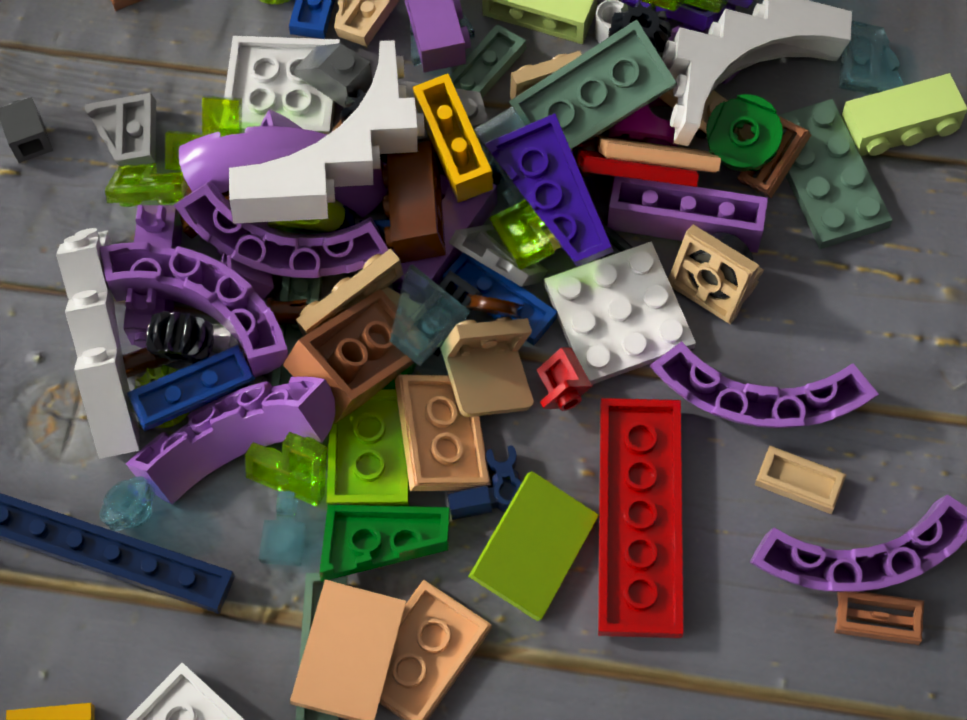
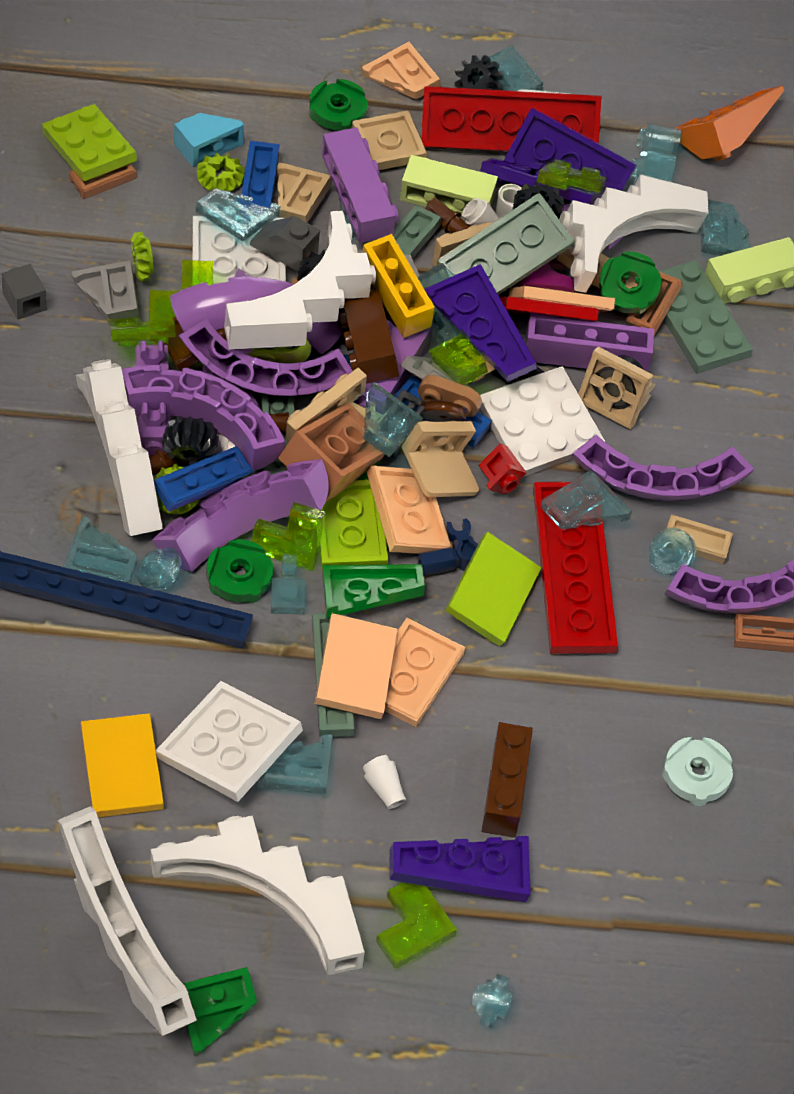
camera: 15 degrees left, 10 degrees down
none -> clear light blue wing [64,516,137,584]
none -> lime gear [131,231,154,282]
none -> clear light blue wing [195,188,281,242]
none -> green plate [206,539,273,603]
none -> medium nougat plate [418,375,482,417]
none -> reddish brown axle [425,198,470,233]
none -> white cone [462,197,499,226]
none -> clear light blue wing [541,470,632,529]
none -> clear light blue plate [649,527,696,576]

